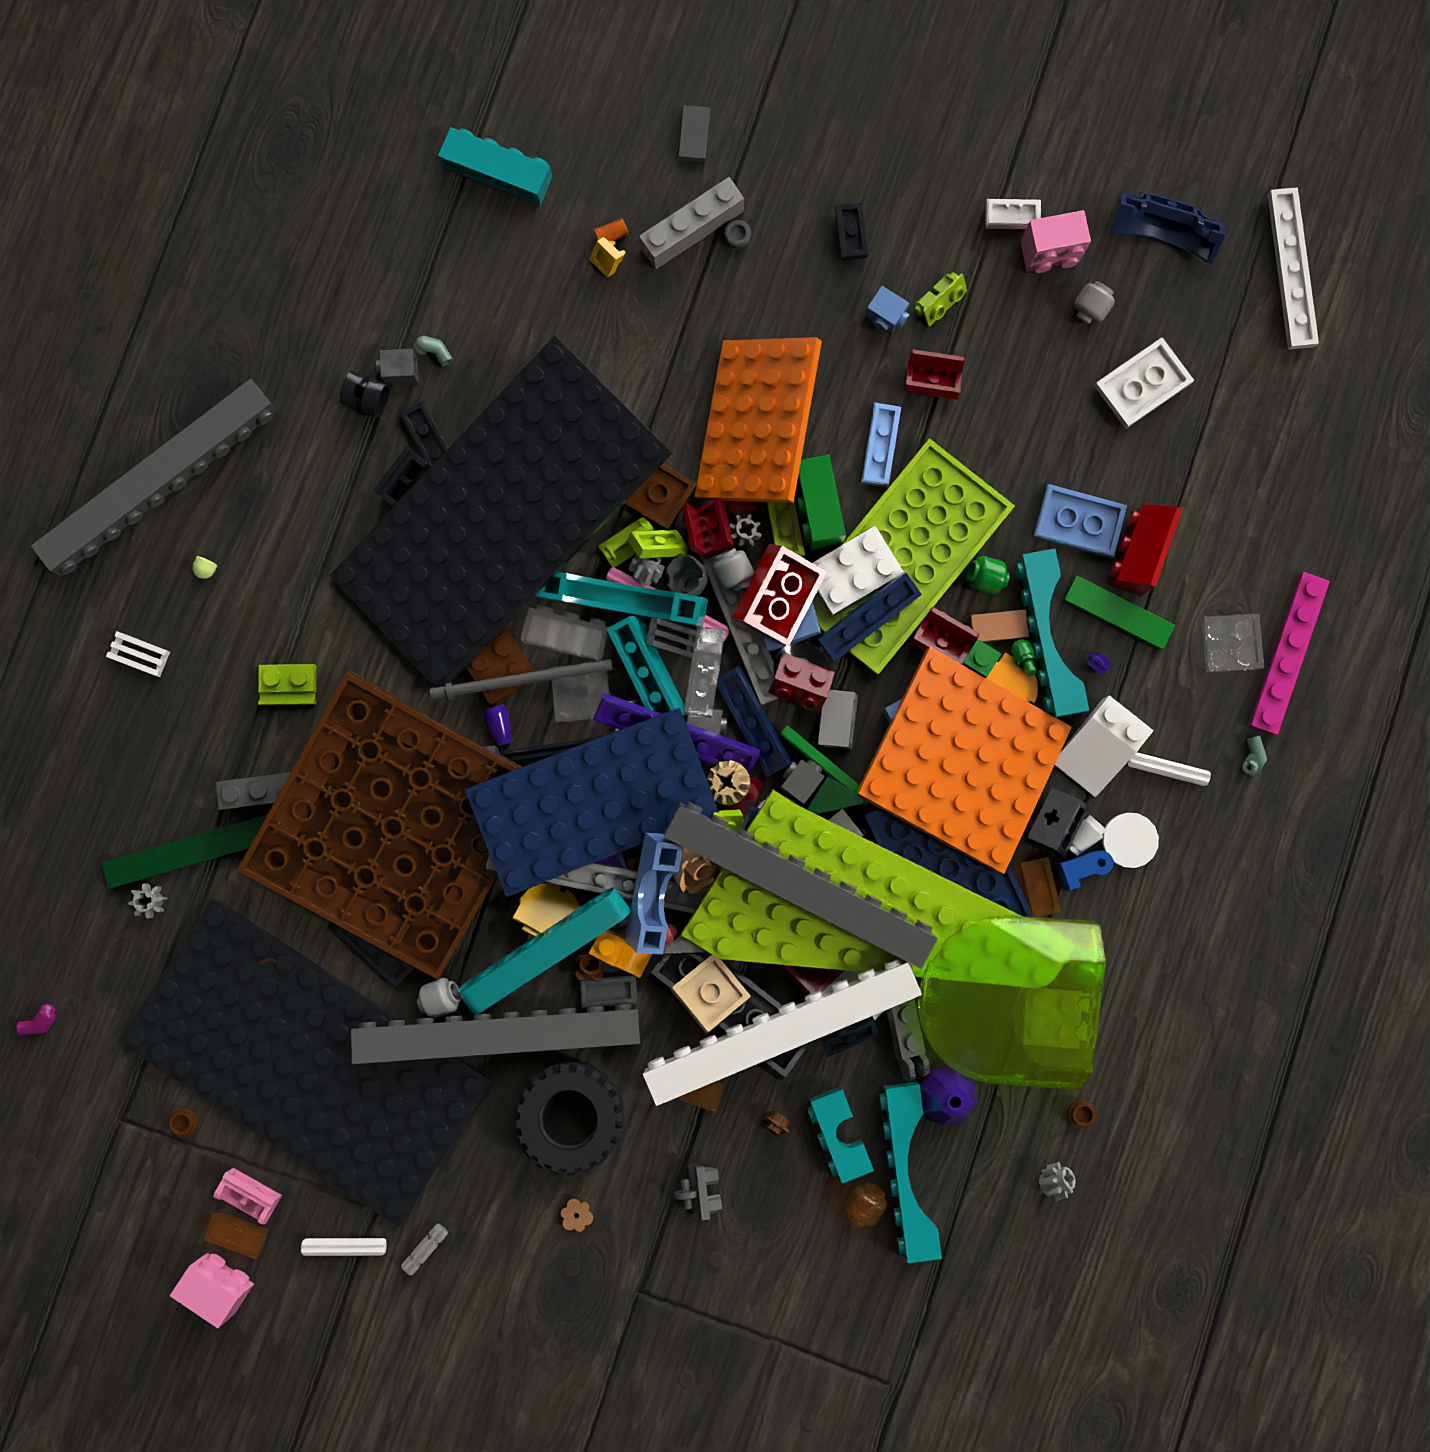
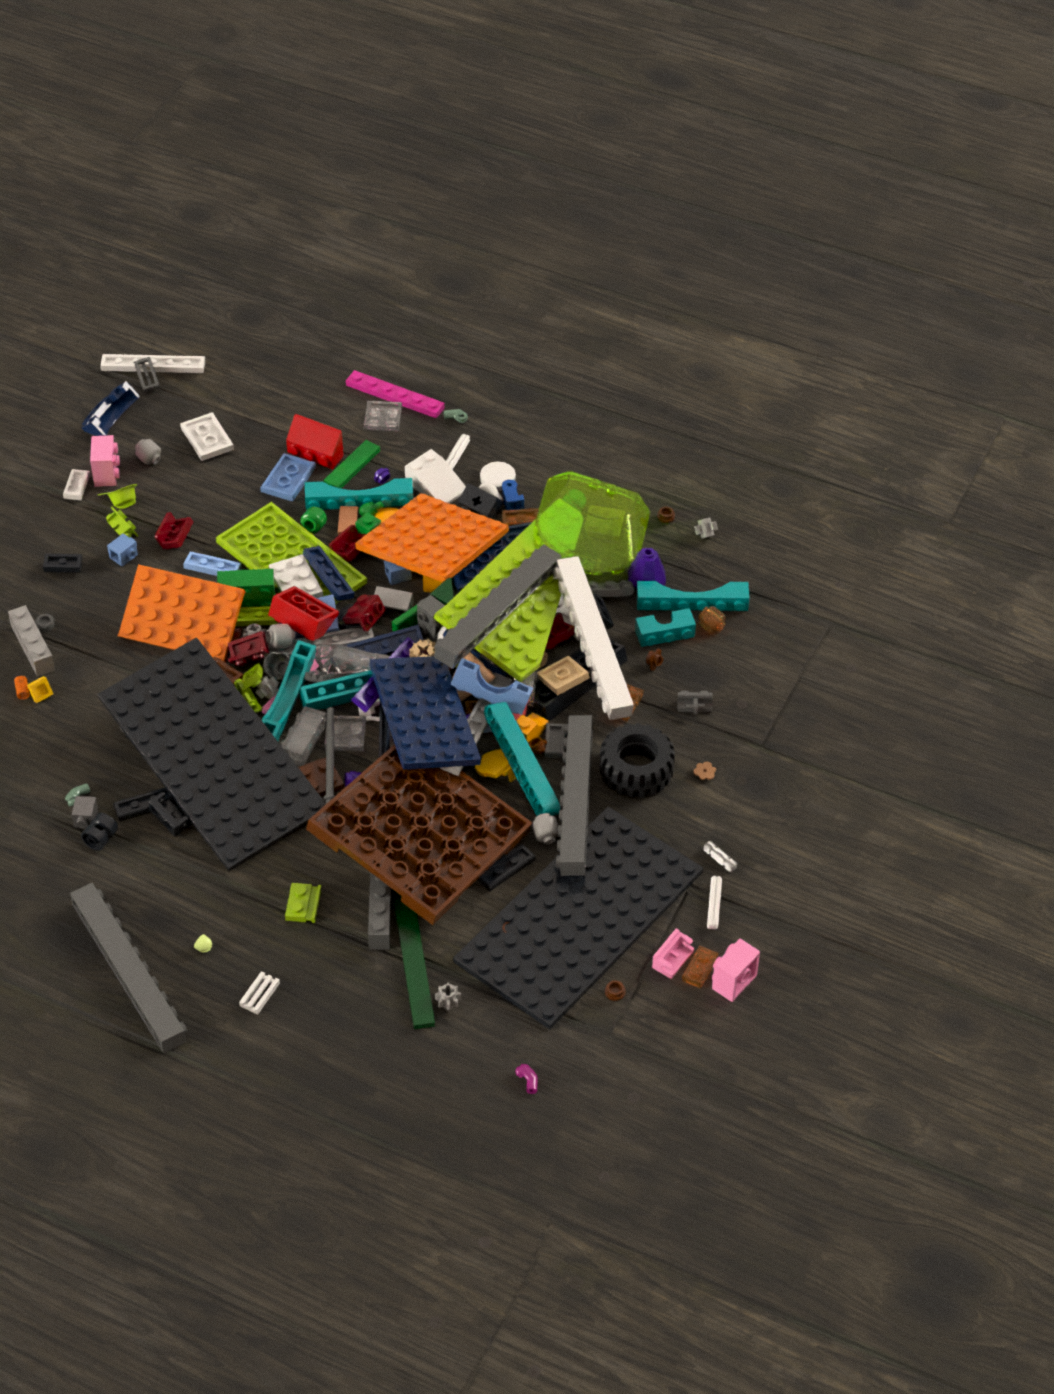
camera: 85 degrees left, 35 degrees down
none -> lime piece [98,484,138,509]
none -> dark grey tile [134,357,160,393]

